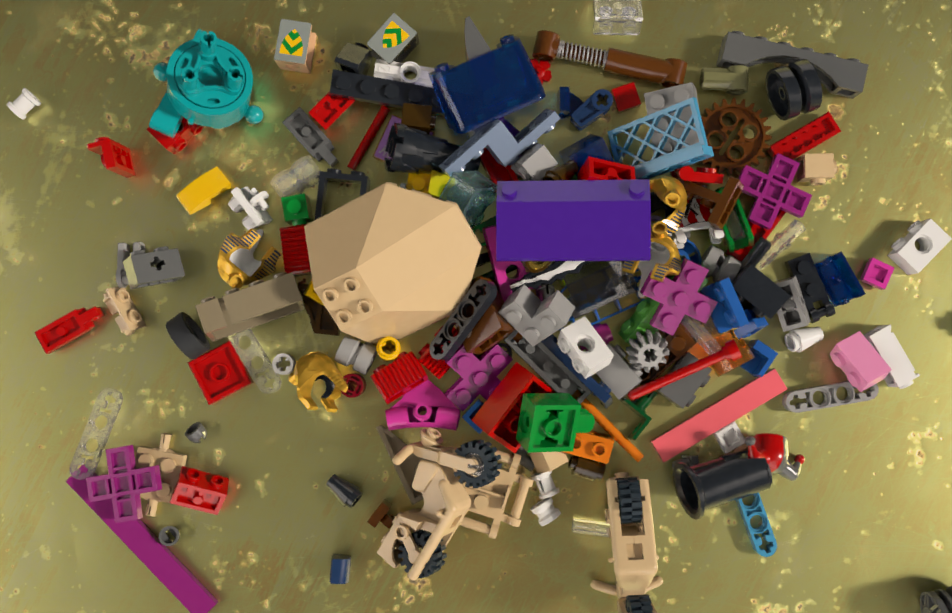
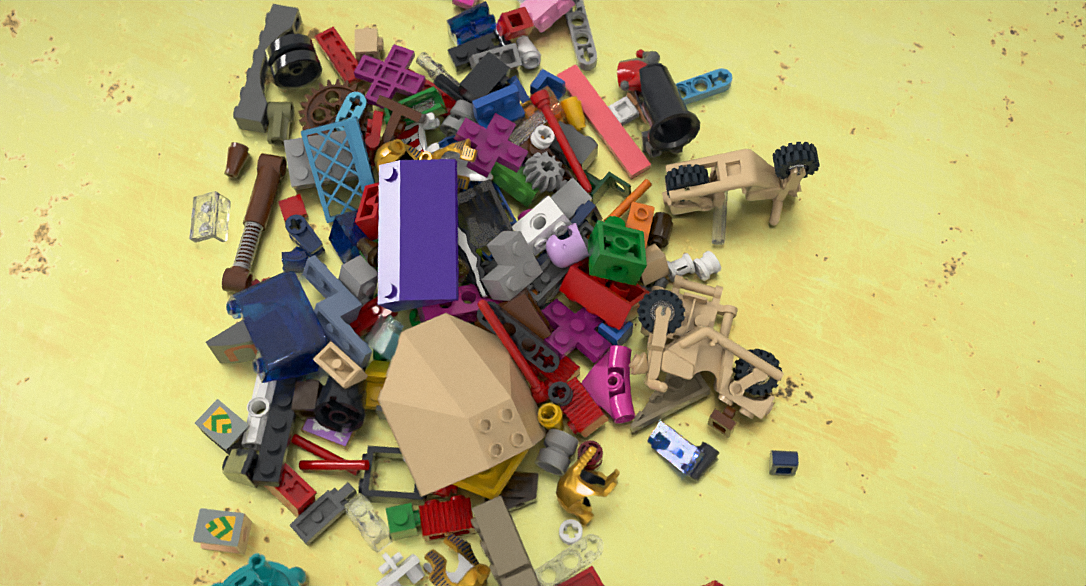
camera: 90 degrees left, 20 degrees down
none -> reddish brown cone [224,142,250,178]
none -> red bar [299,460,370,470]
none -> tan slope [313,342,368,389]
none -> medium azure beam [335,92,366,131]
none -> red piece [477,299,550,403]
none -> red brick [496,6,534,41]
none -> white bush [531,125,555,149]
none -> lavender helmet [546,223,588,268]
none -> black bush [548,381,573,407]
none -> yellow cone [560,96,586,131]
none -> clear blue hinge [647,421,707,477]

